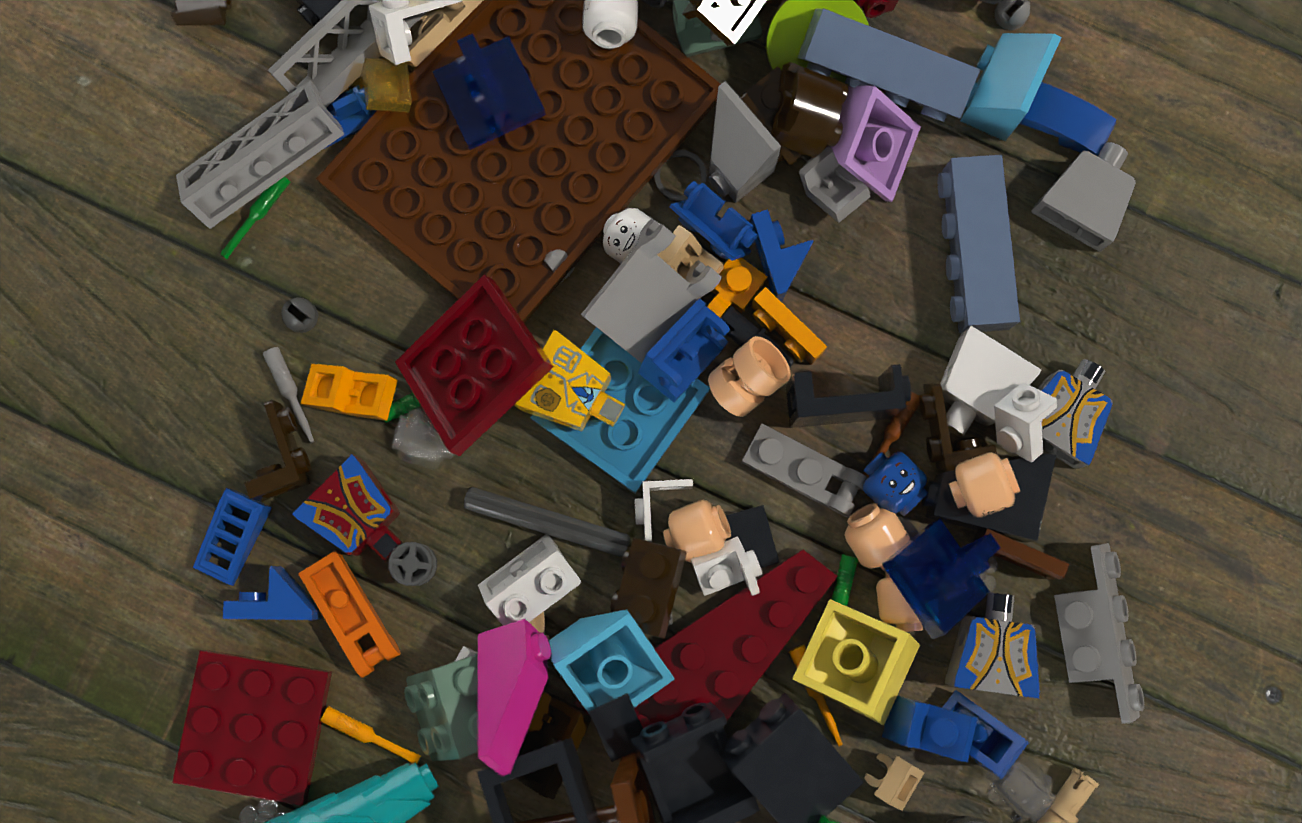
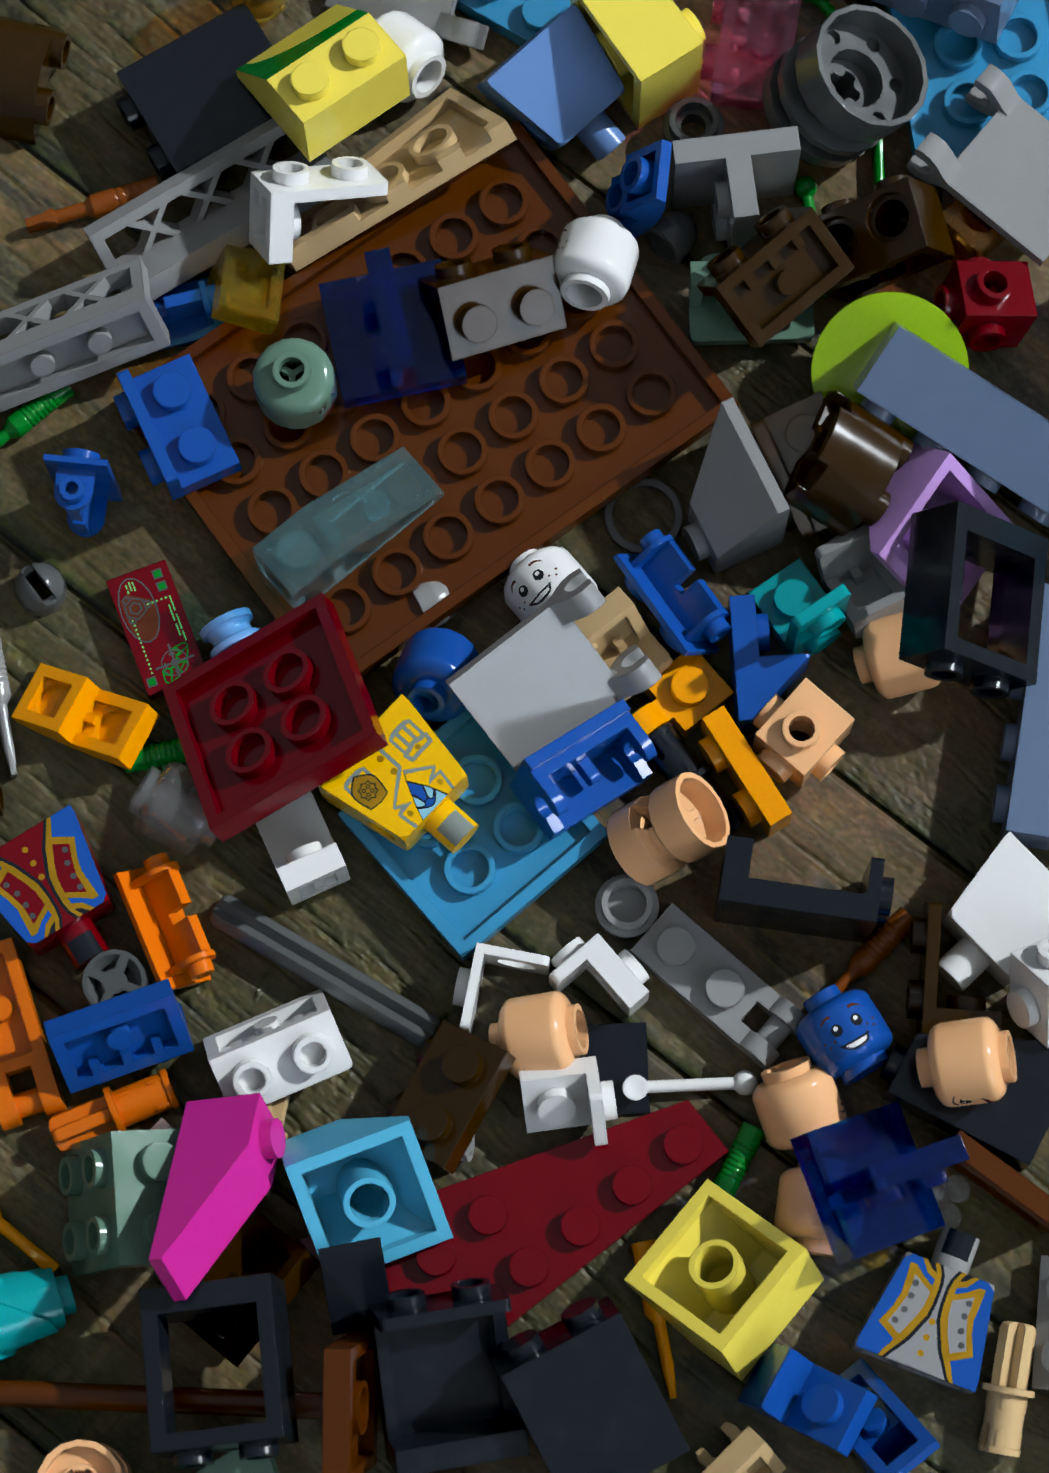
camera: 15 degrees right, 5 degrees down
none -> dark orange piece [24,175,159,233]
none -> blue hinge [43,448,123,537]
none -> blue bracket [43,979,195,1094]
none -> orange axle [48,1068,180,1152]
none -> dark red tile [106,559,204,701]
none -> blue bracket [113,354,242,501]
none -> orange hinge [113,852,216,990]
none -> light blue bush [199,607,260,658]
none -> sand green head [252,338,337,429]
none -> clear light blue slope [252,447,444,609]
none -> white bracket [255,791,351,906]
none -> blue head [392,627,479,722]
none -> bracket [417,241,567,361]
none -> white bracket [549,933,650,1017]
none -> light grey plate [595,874,659,939]
none -> white hinge [622,1070,758,1101]
none -> teal bracket [748,558,851,656]
none -> light nougat brick [752,678,855,788]
none -> light nougat head [853,612,941,699]
none -> black window [899,501,1049,699]
none -> tan axle [977,1321,1037,1457]

